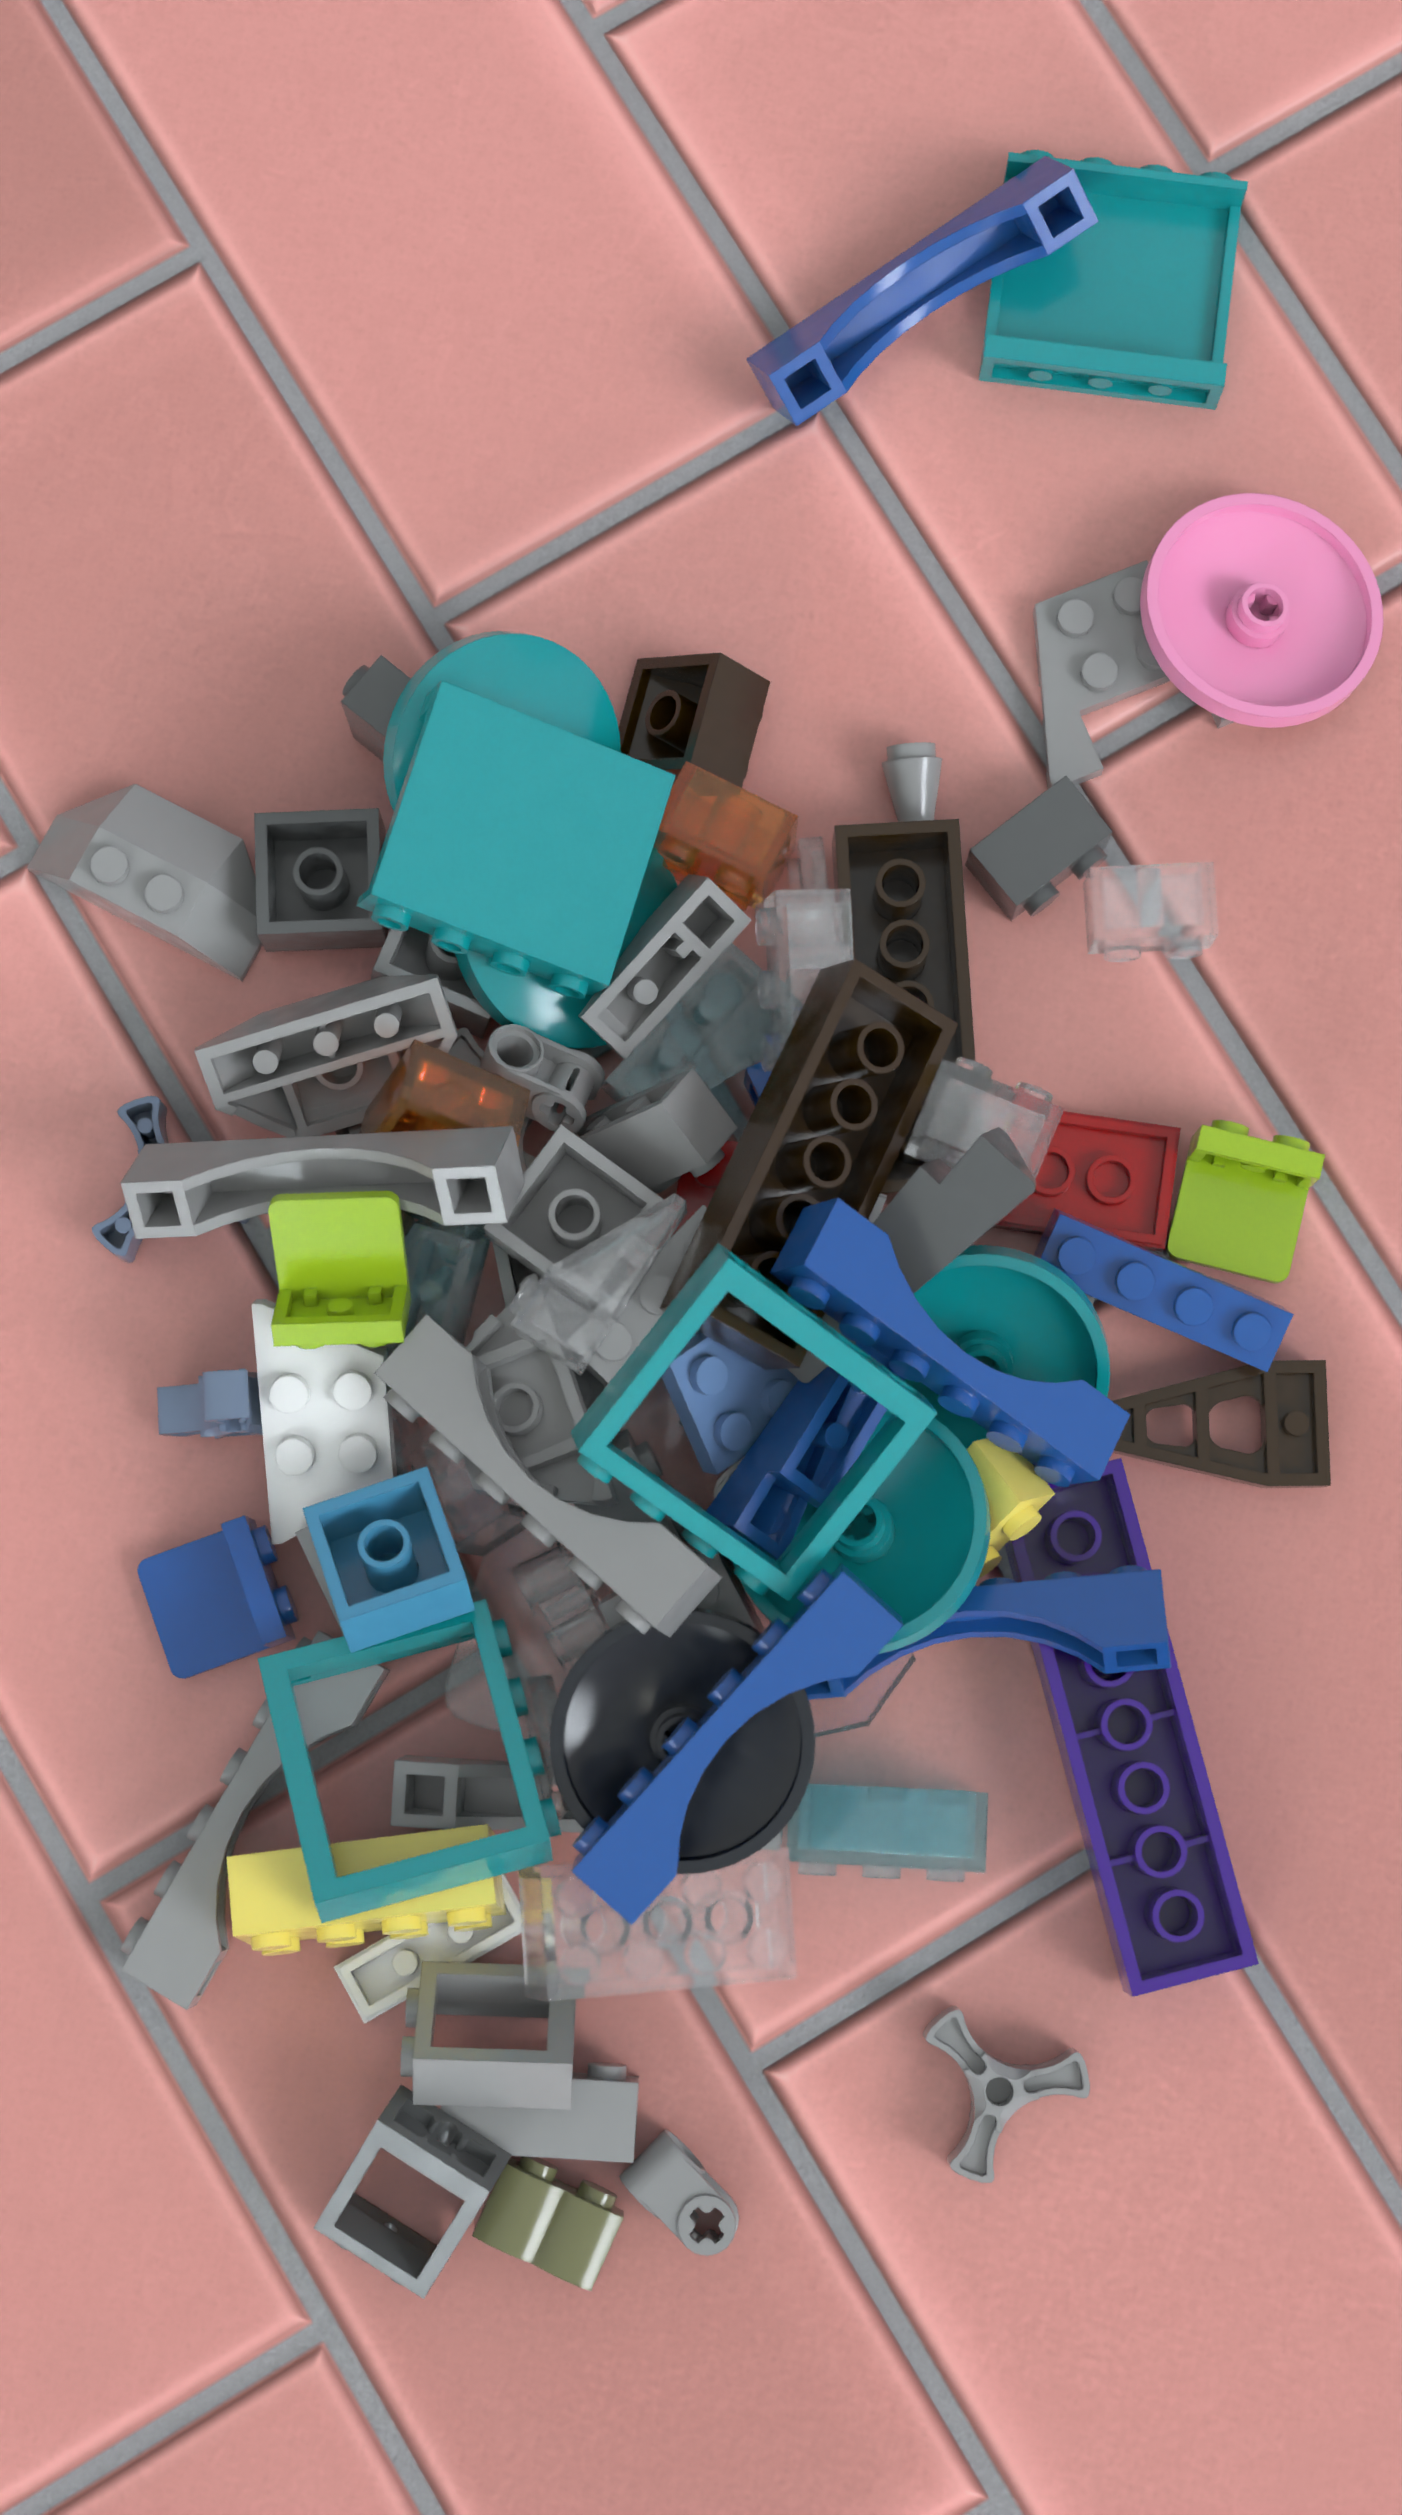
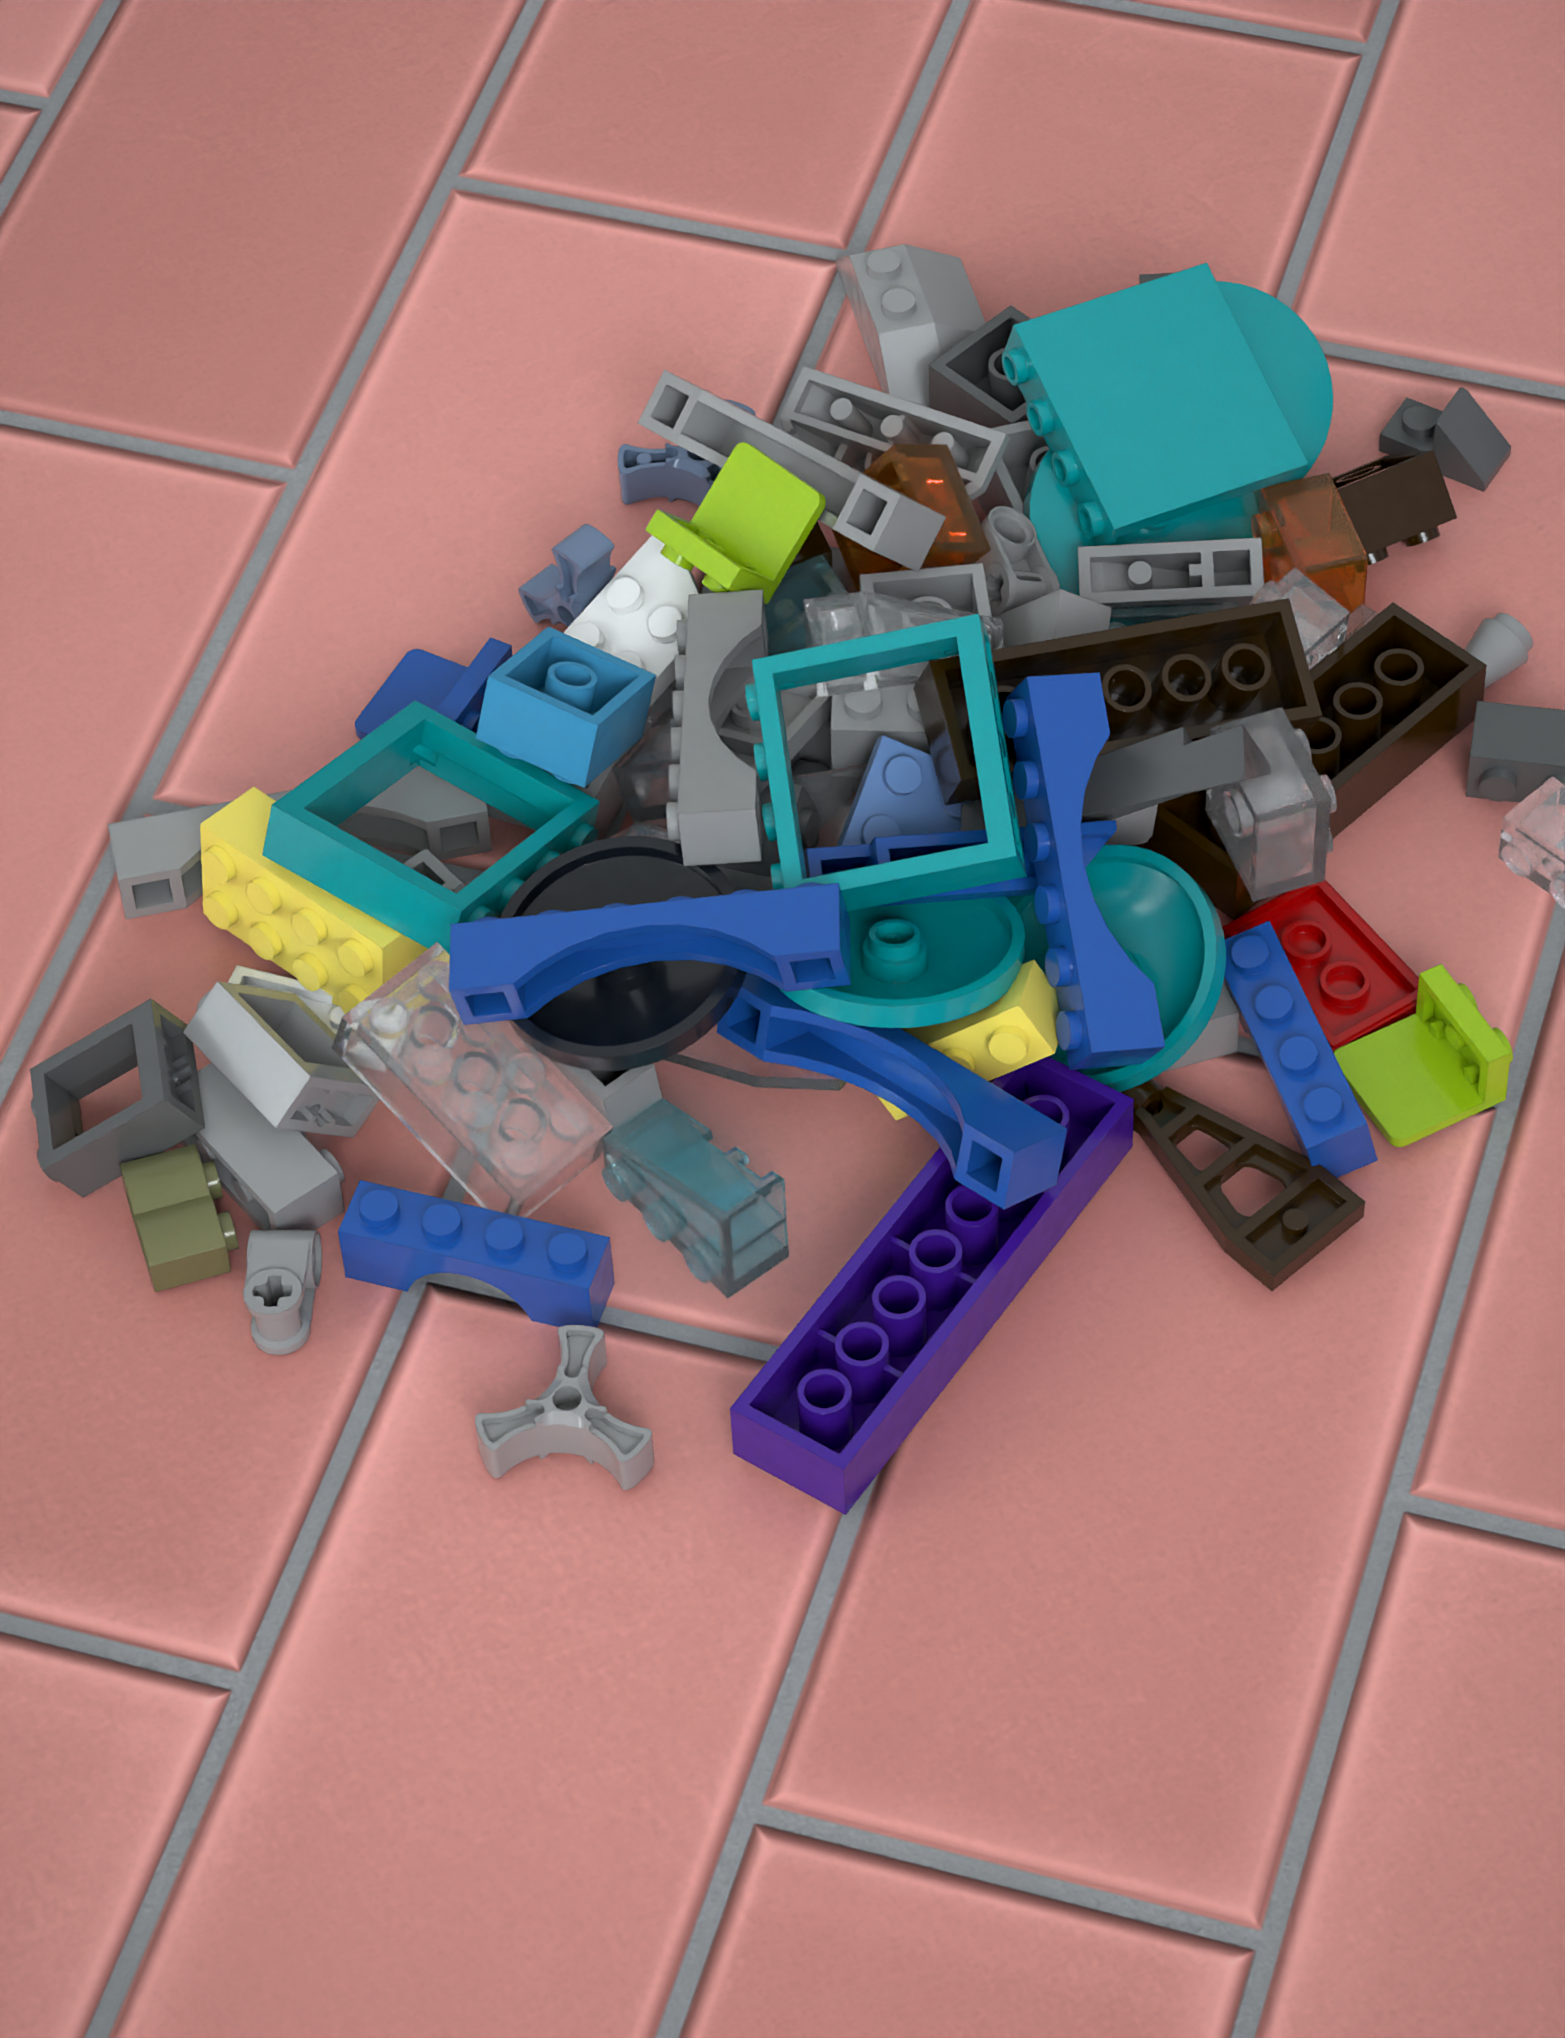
camera: 50 degrees right, 30 degrees down
none -> blue arch [338,1180,615,1328]
none -> dark grey slope [1379,387,1511,492]

